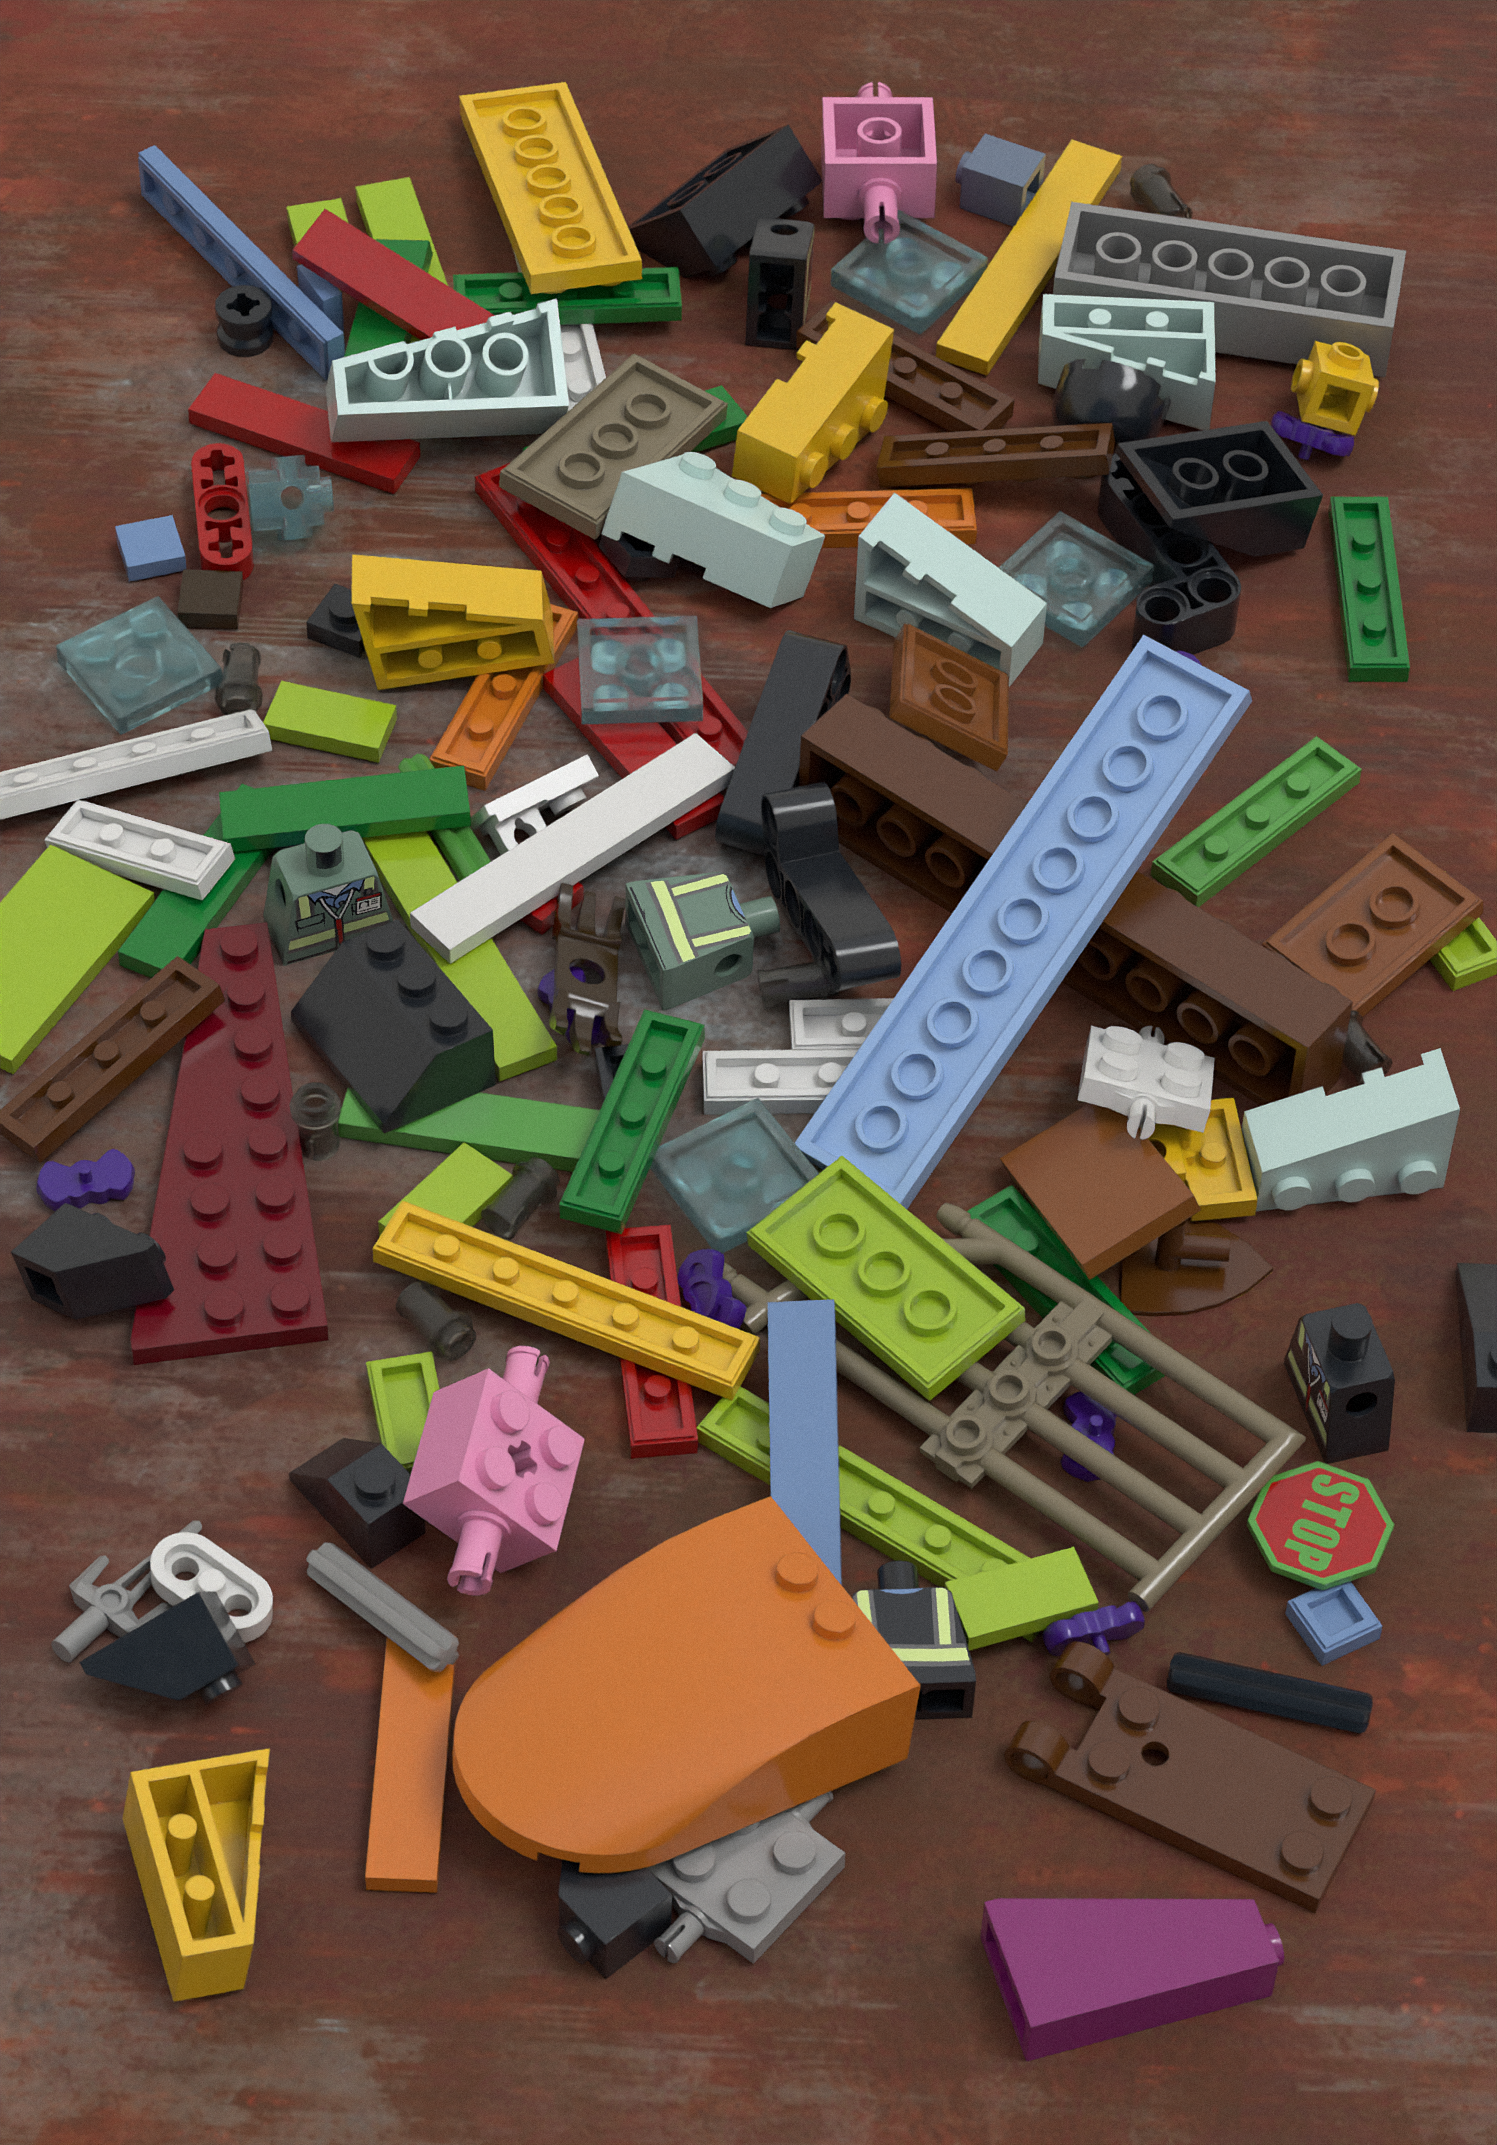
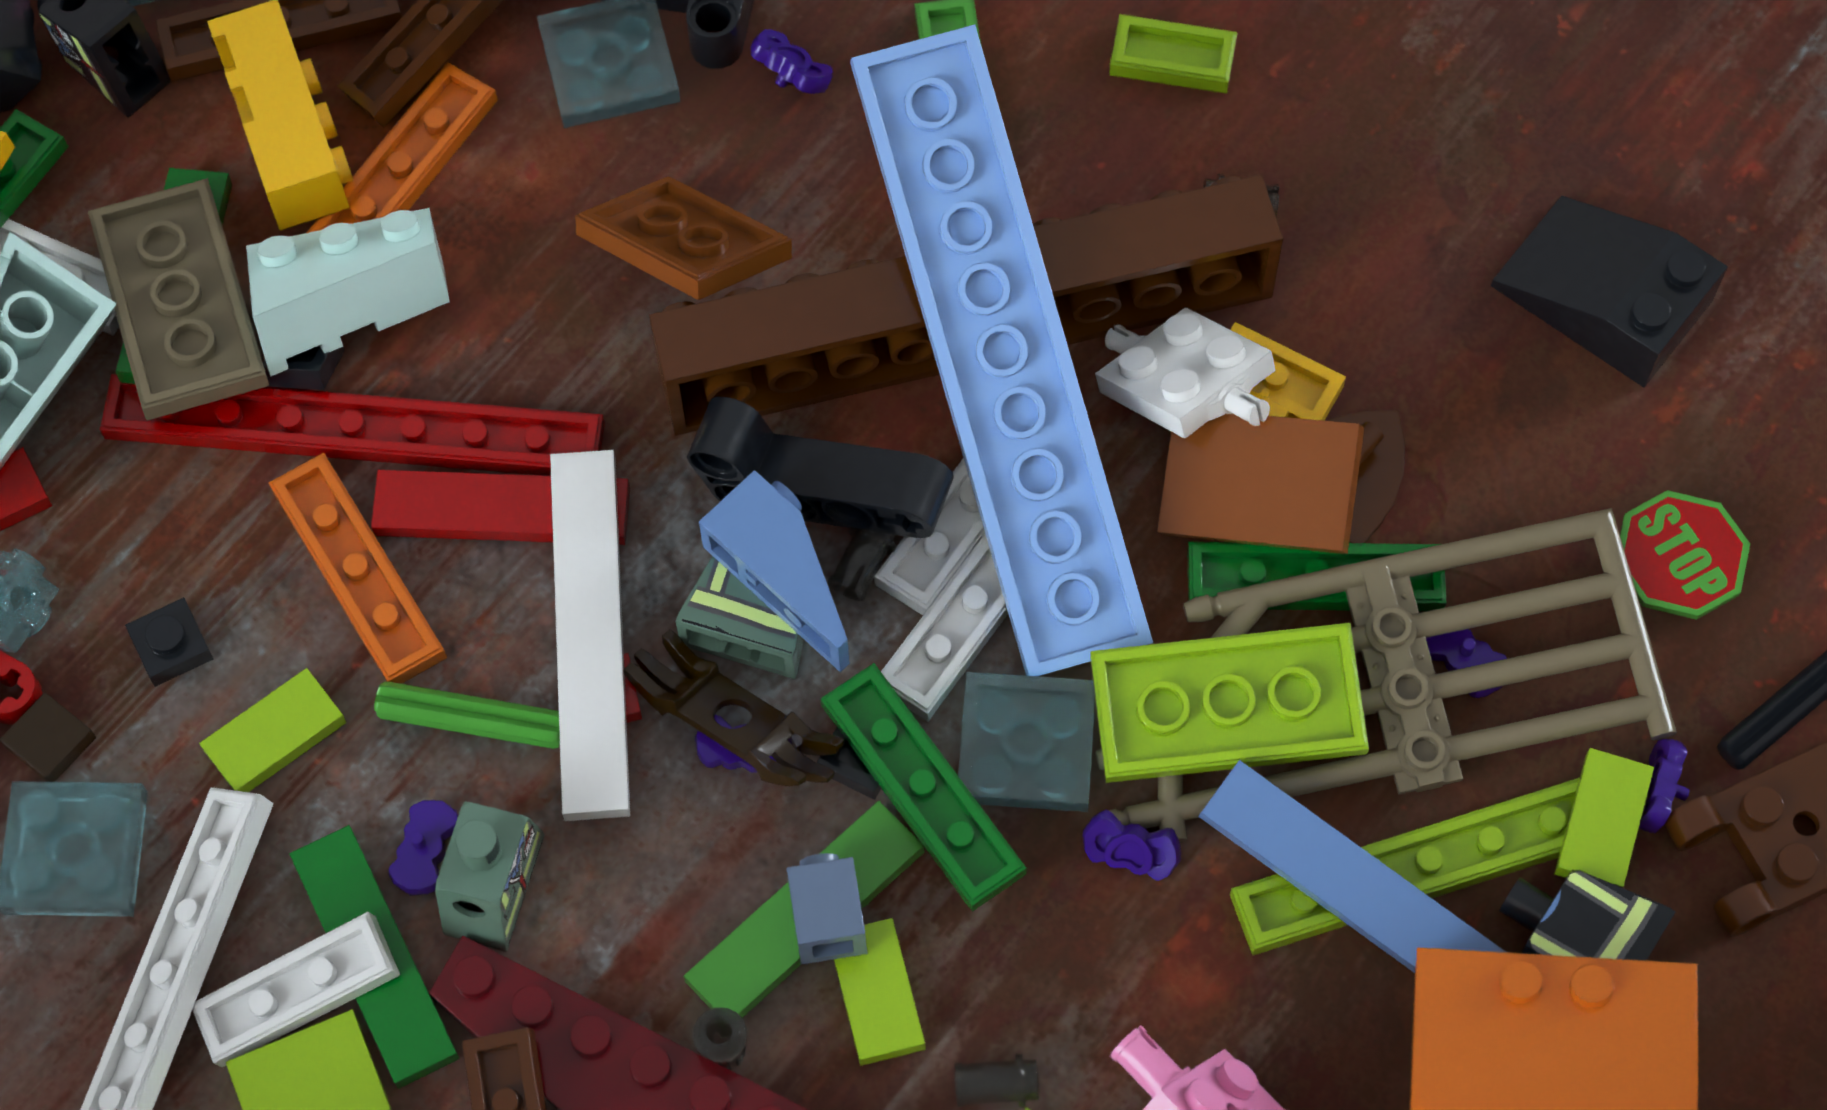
camera: 50 degrees left, 15 degrees up
clear smoke pin [214,643,263,716] -> none
green tile [219,765,471,852] -> none
black slope [291,919,496,1133] -> none
yellow wedge [352,554,554,690] -> none
lime tile [361,831,557,1081] -> none
yellow tile [373,1200,760,1400] -> none
white plate [471,754,599,855] -> none
clear smoke pin [481,1157,560,1240] -> none
clear light blue plate [577,616,703,724] -> none
red tile [605,1225,698,1459] -> none
black beam [715,630,851,856] -> none
light aqua wedge [854,493,1047,687] -> none
light aqua wedge [1241,1048,1460,1211] -> none
dark orange tile [1262,833,1483,1025] -> none
black torso [1284,1303,1395,1464] -> none
medium blue tile [1285,1581,1383,1666] -> none
none -> medium blue slope [699,470,850,672]
none -> sand blue brick [786,853,867,965]

